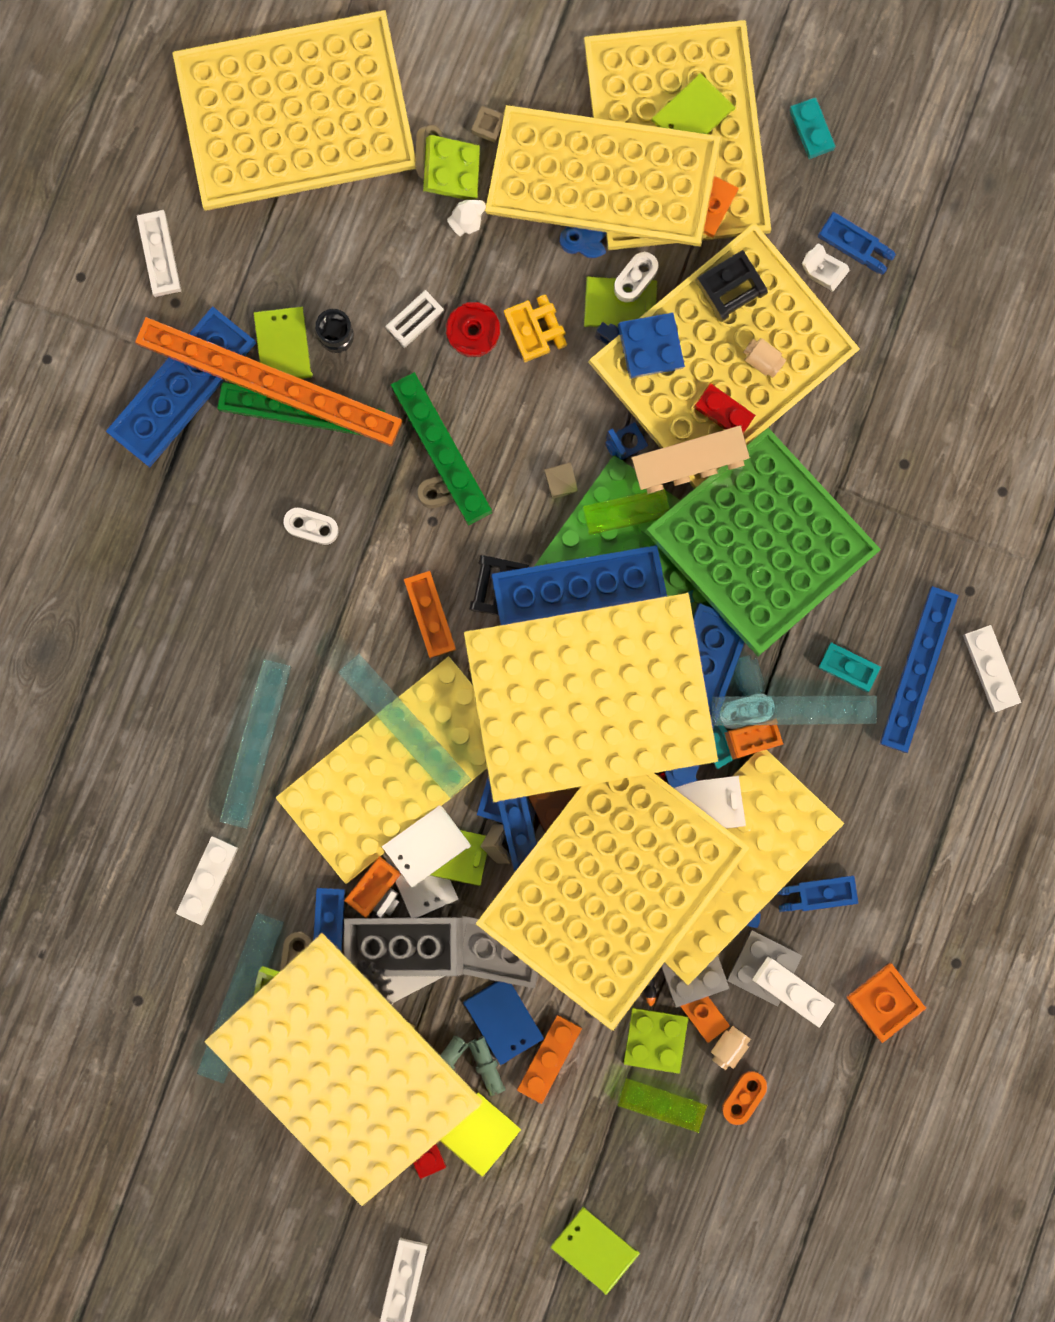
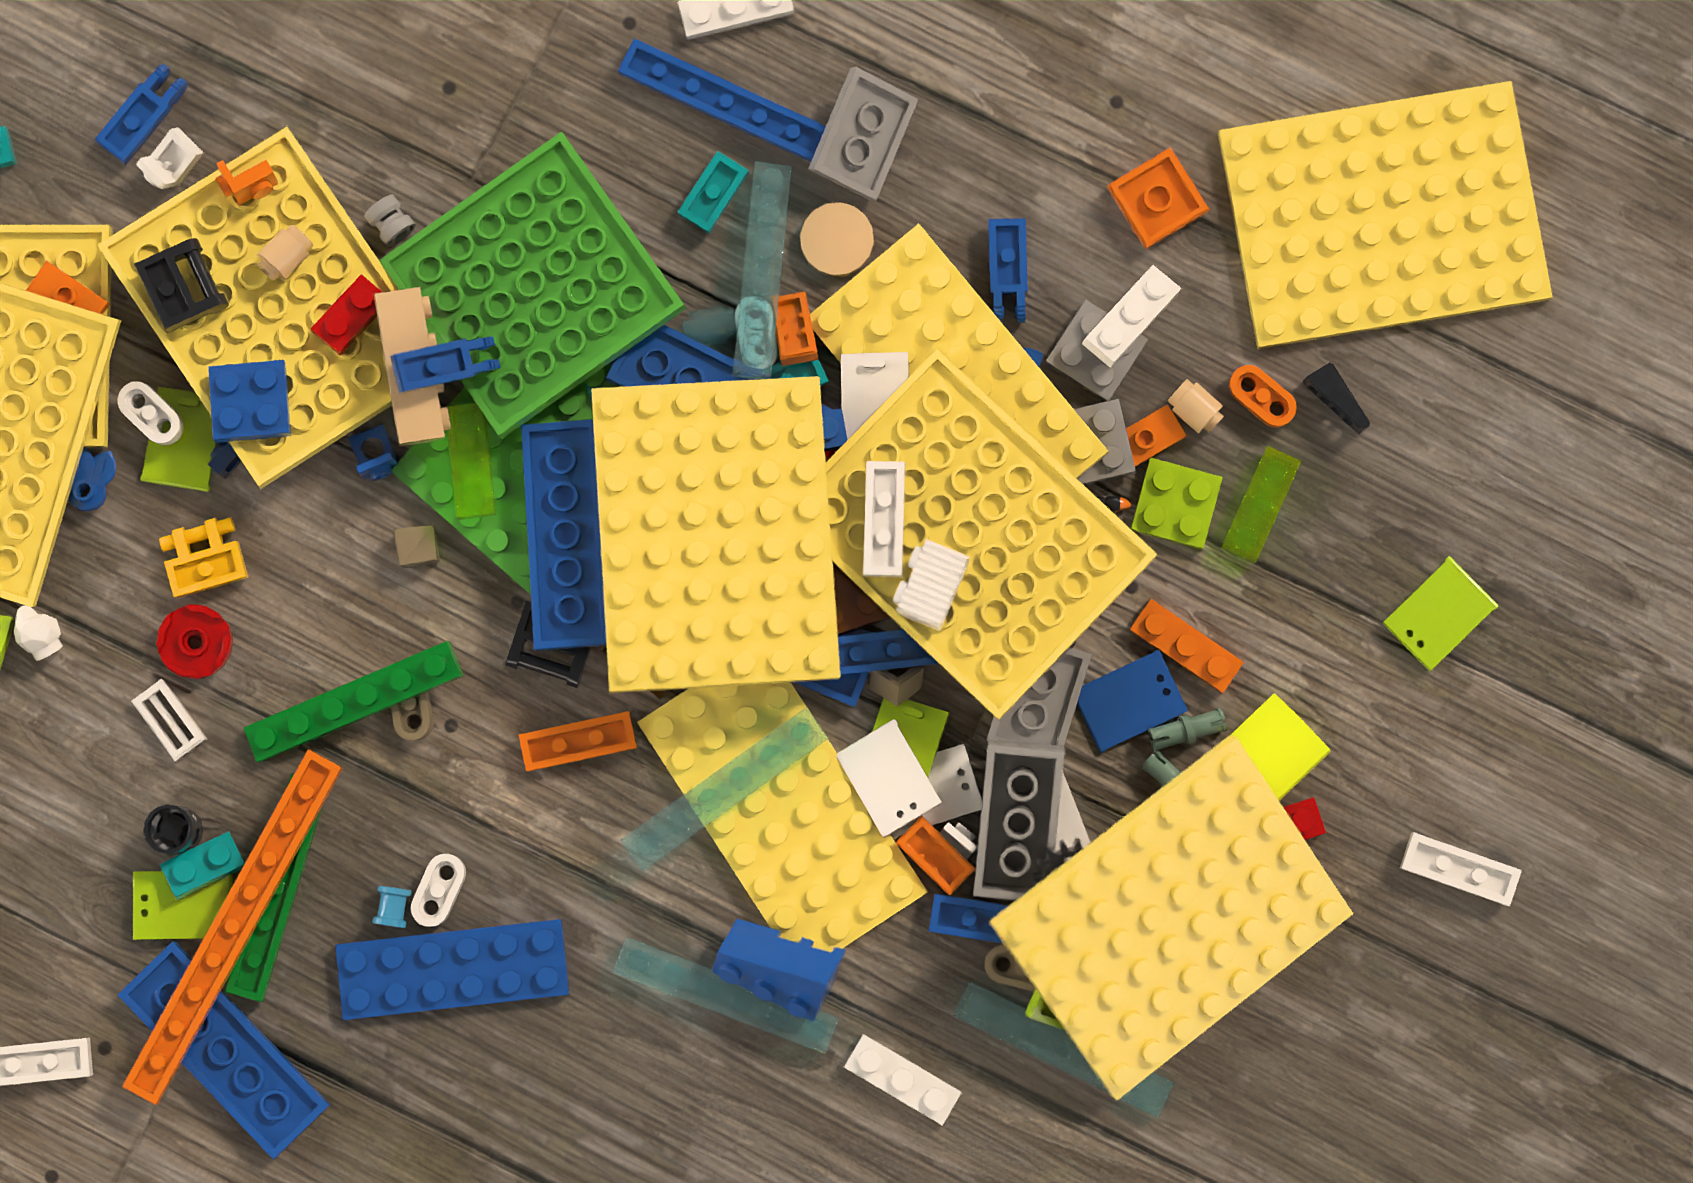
camera: 75 degrees left, 0 degrees up
none -> teal plate [160,831,245,900]
none -> orange bracket [215,160,278,205]
none -> blue plate [335,919,570,1020]
none -> light grey wheel [364,195,416,247]
none -> dark azure bush [372,885,412,928]
none -> blue hinge [390,336,501,393]
none -> blue wedge [712,919,846,1022]
none -> tan tile [800,202,874,277]
none -> light grey plate [808,67,918,201]
none -> white plate [863,461,905,577]
none -> white brick [893,539,969,631]
none -> light yellow plate [1218,81,1553,349]
none -> black slope [1303,362,1370,434]

